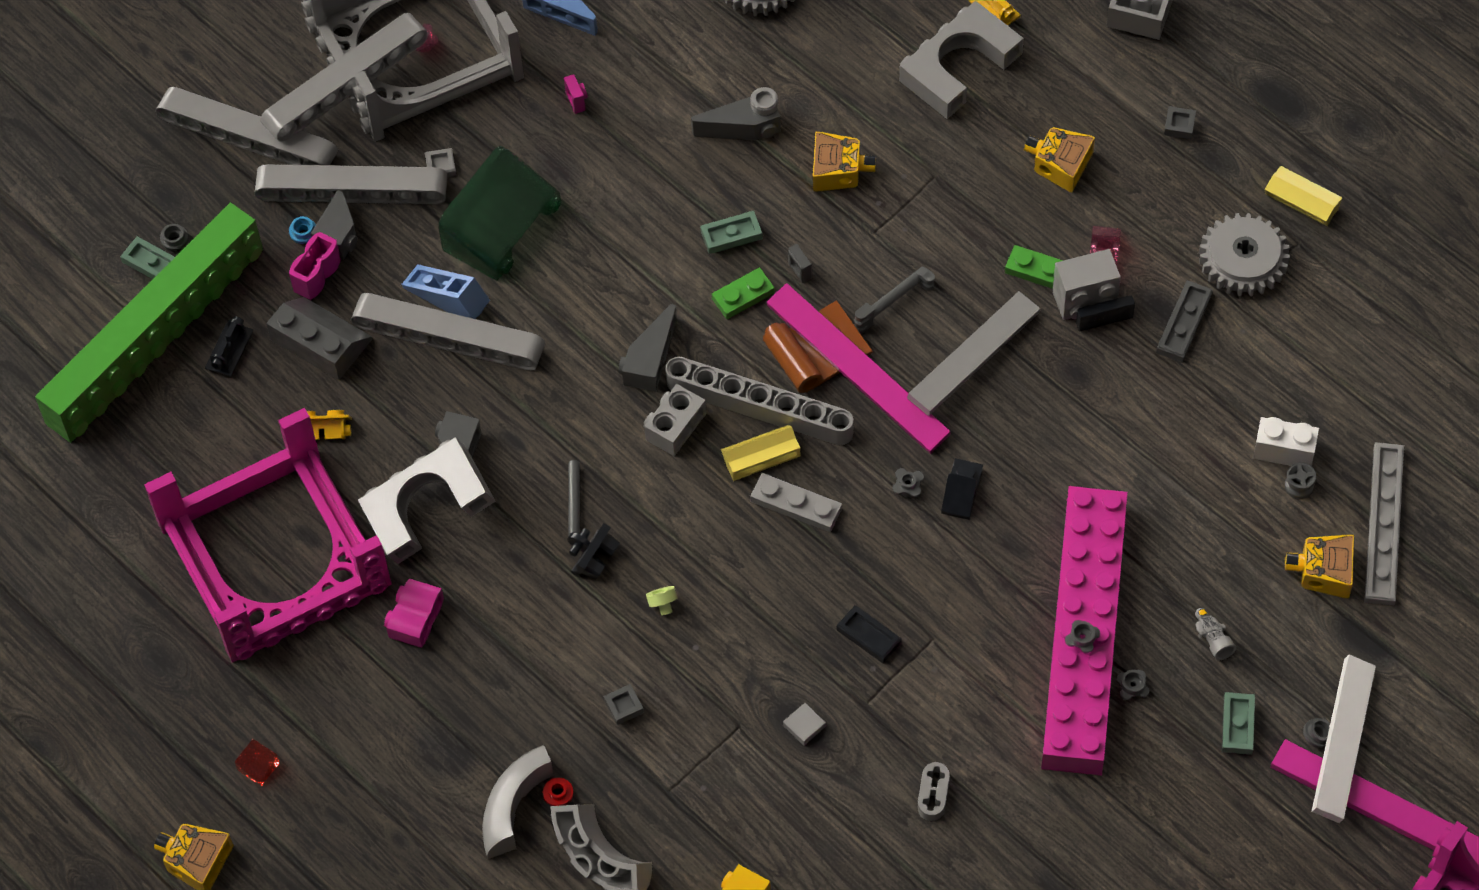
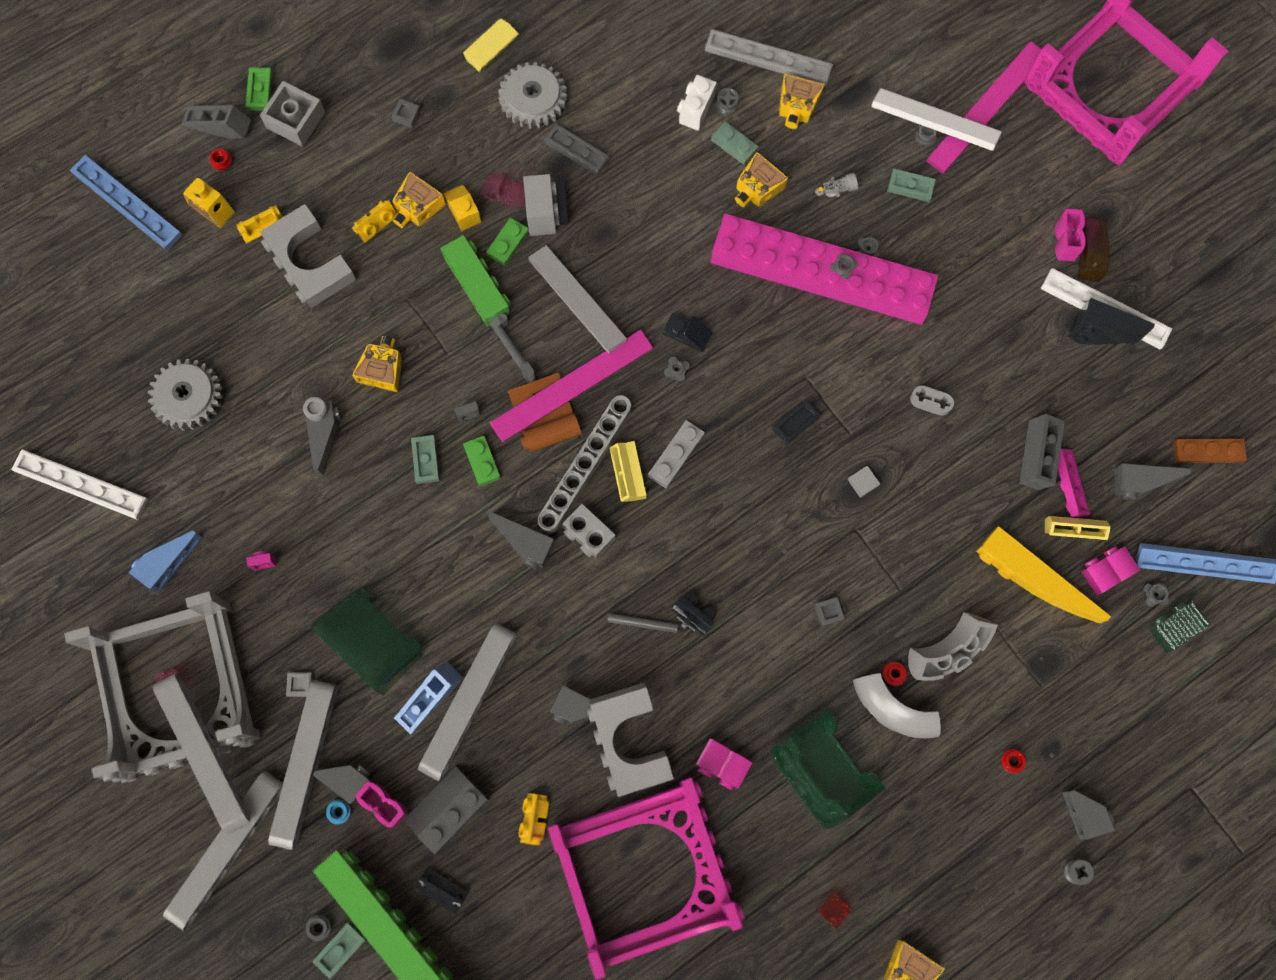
camera: 85 degrees left, 15 degrees up
yellowish green tile [646,586,678,615] -> none
none -> yellow hinge [352,200,397,243]
none -> bright green brick [441,235,511,327]
none -> yellow slope [443,185,481,231]
none -> sand green plate [711,122,758,165]
none -> torso [735,152,788,207]
none -> clear green windscreen [771,708,886,829]

